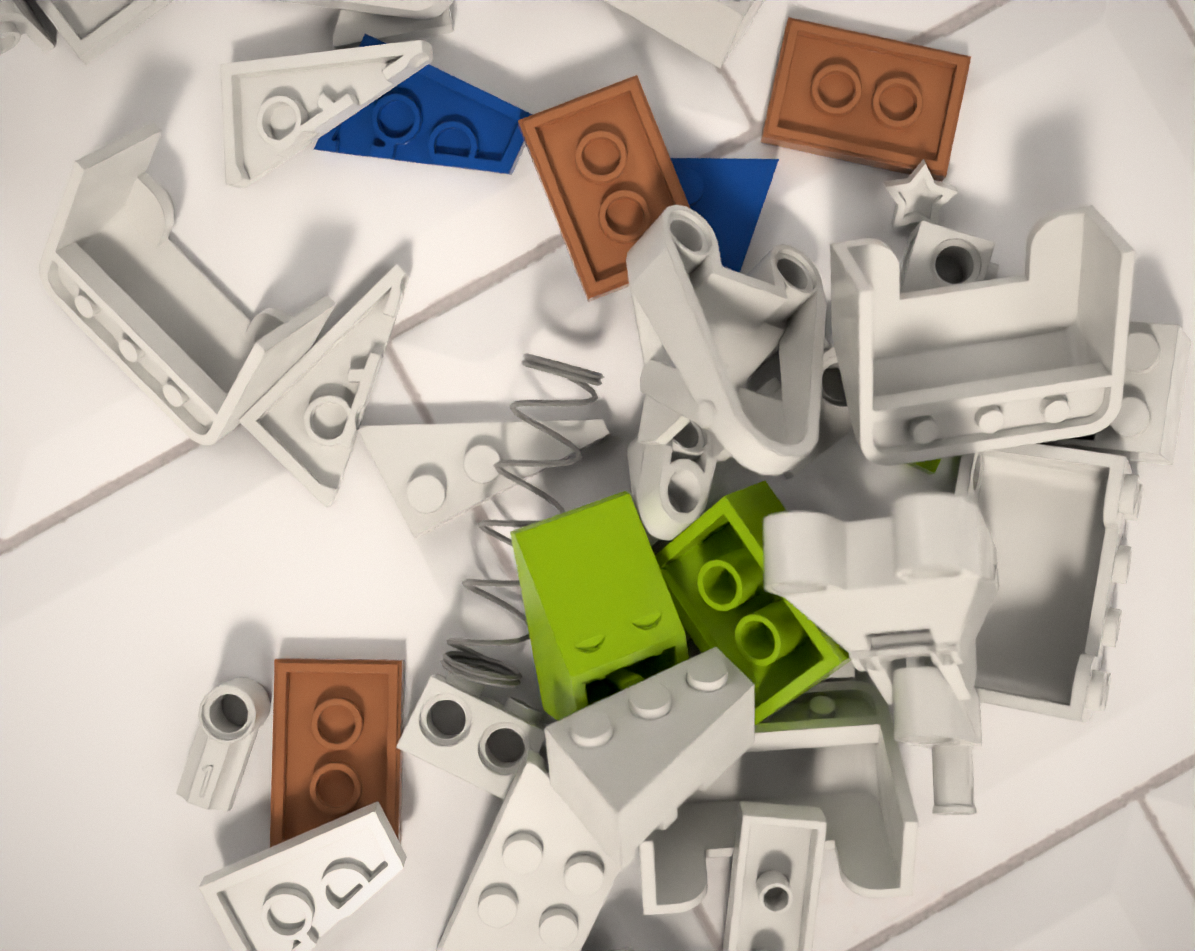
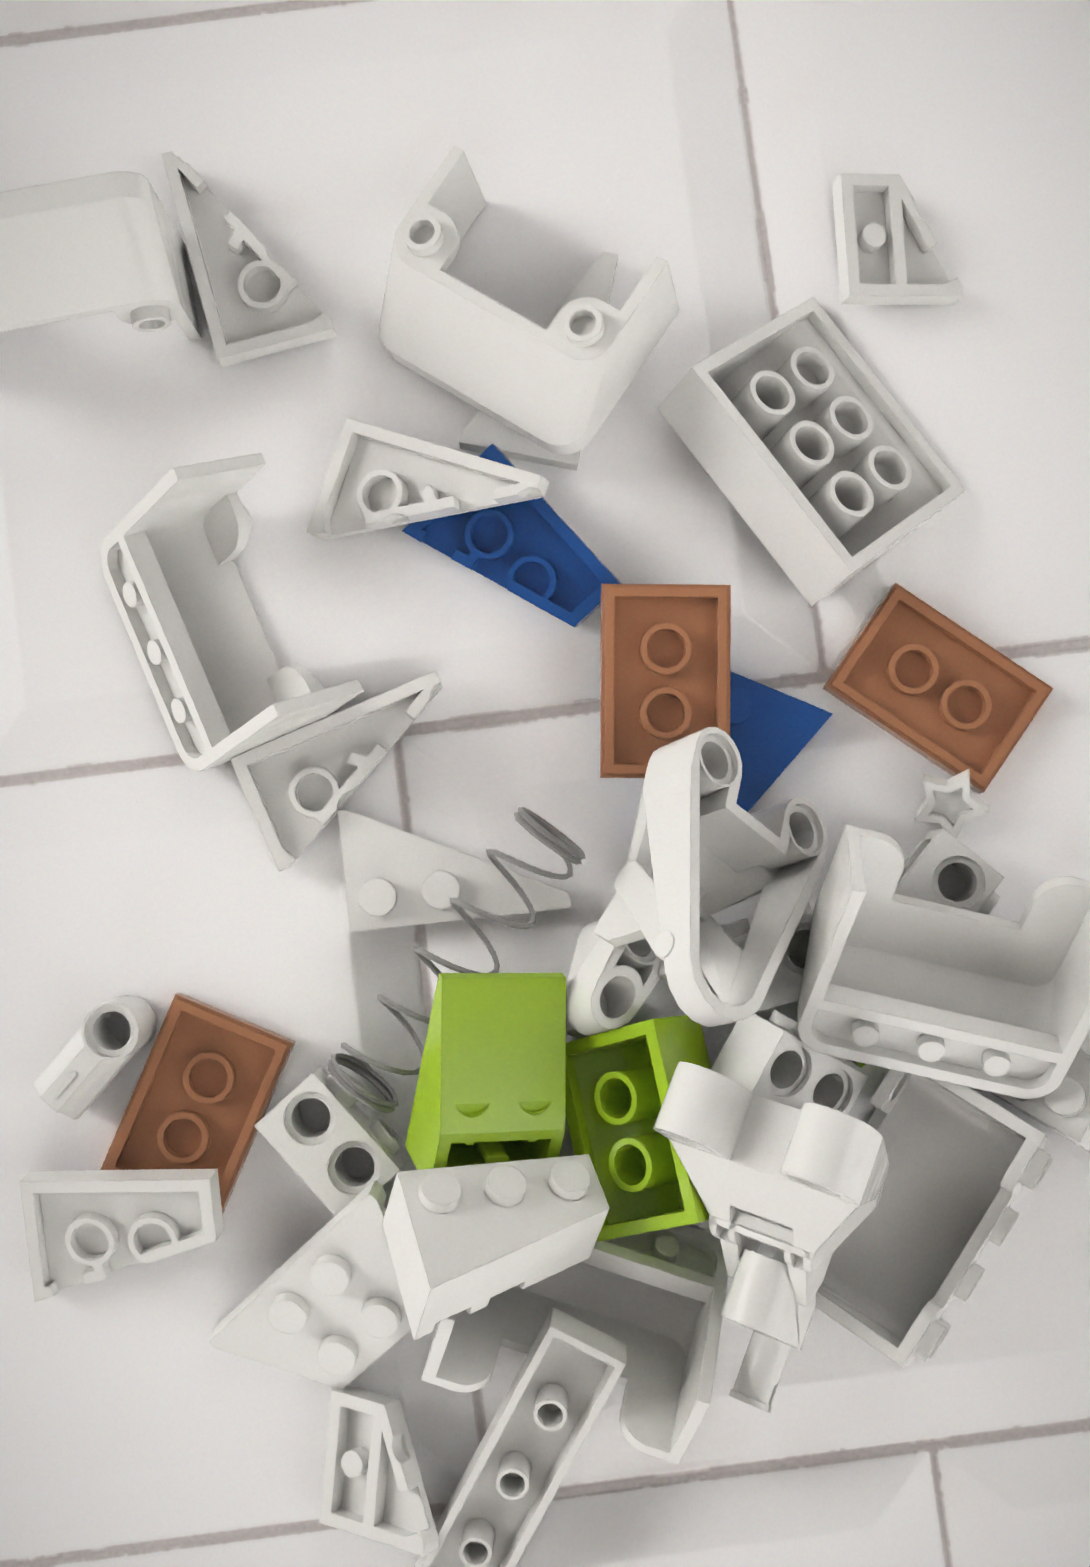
camera: 20 degrees right, 0 degrees up
none -> white brick [711,1010,868,1114]

